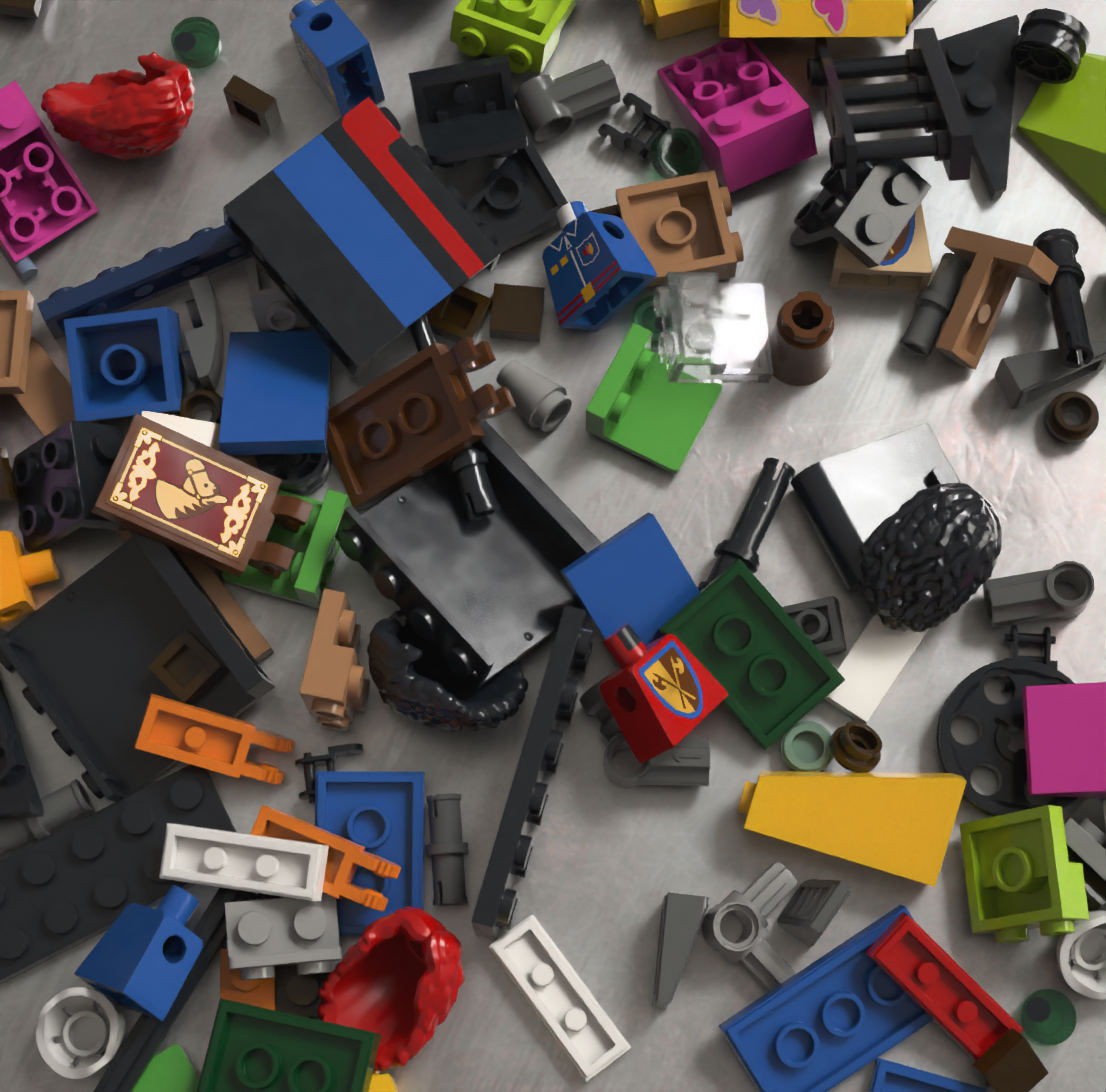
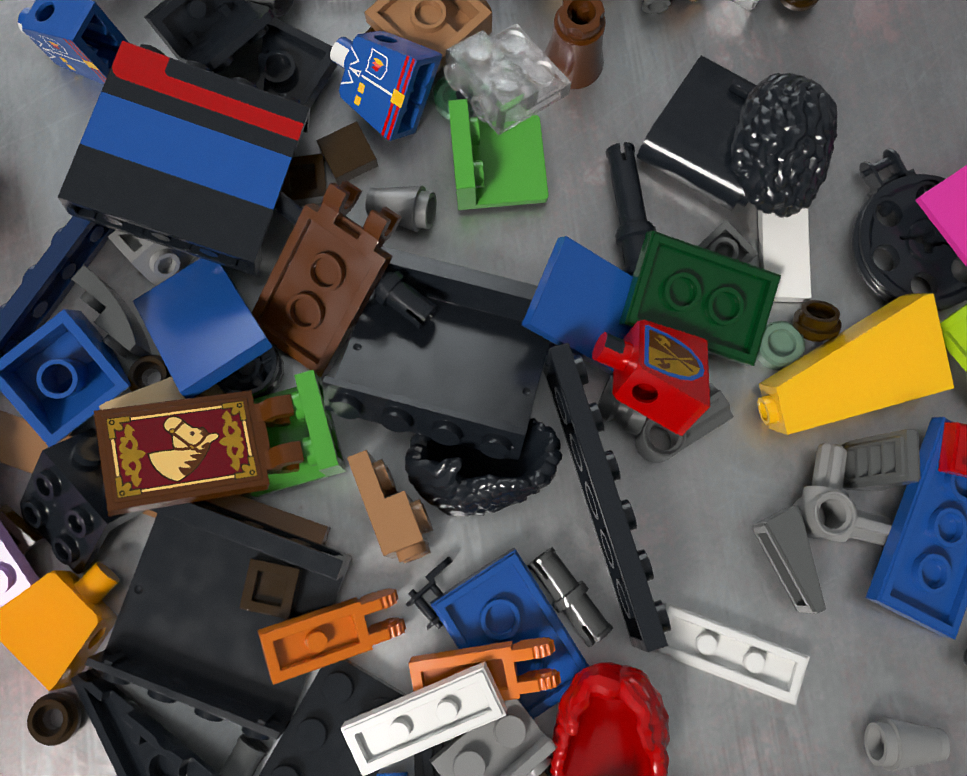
camera: 35 degrees left, 5 degrees up
dark brown tile [223,75,281,136] -> none
dark grey piece [983,561,1094,628] -> none

